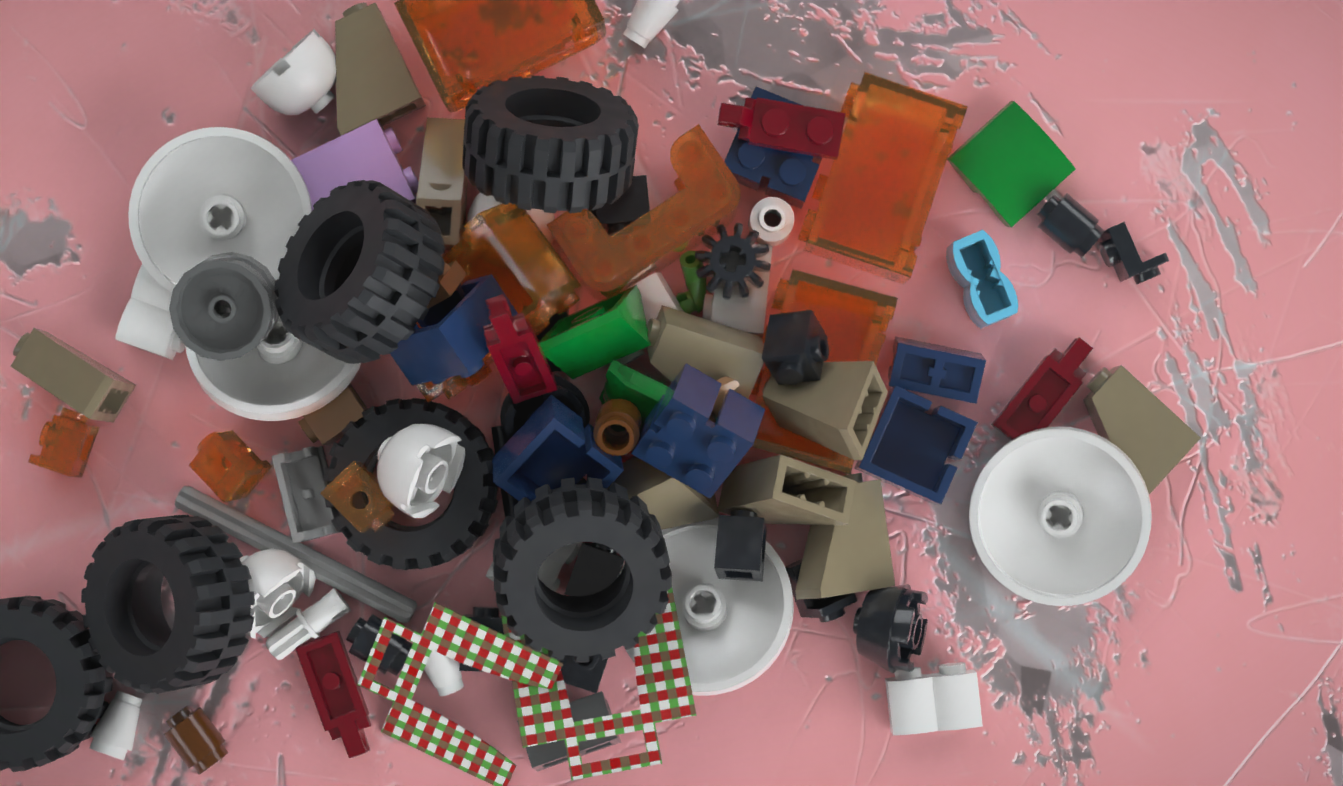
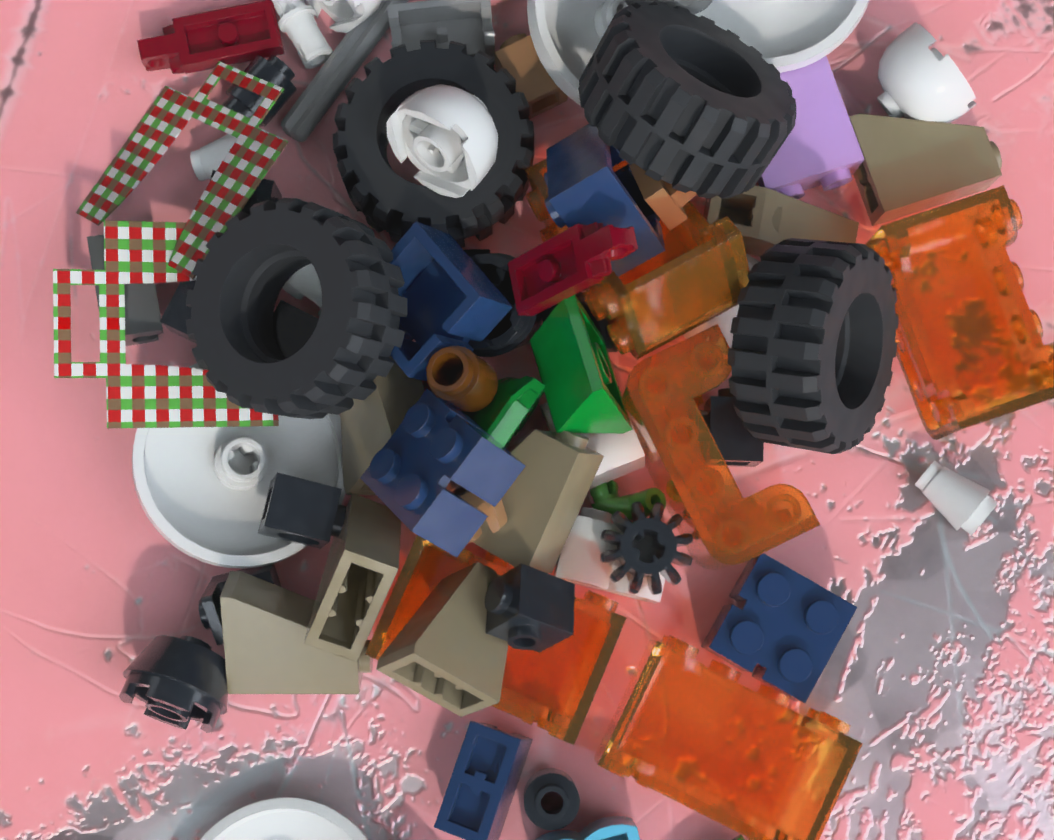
camera: 95 degrees right, 5 degrees down
clear orange brick [320,461,395,533] -> none
dark red hinge [717,97,846,160] -> none
white brick [748,197,795,246] -> none
dark blue piece [854,385,978,505] -> none
white brick [885,662,983,735] -> none
none -> black brick [524,768,580,830]

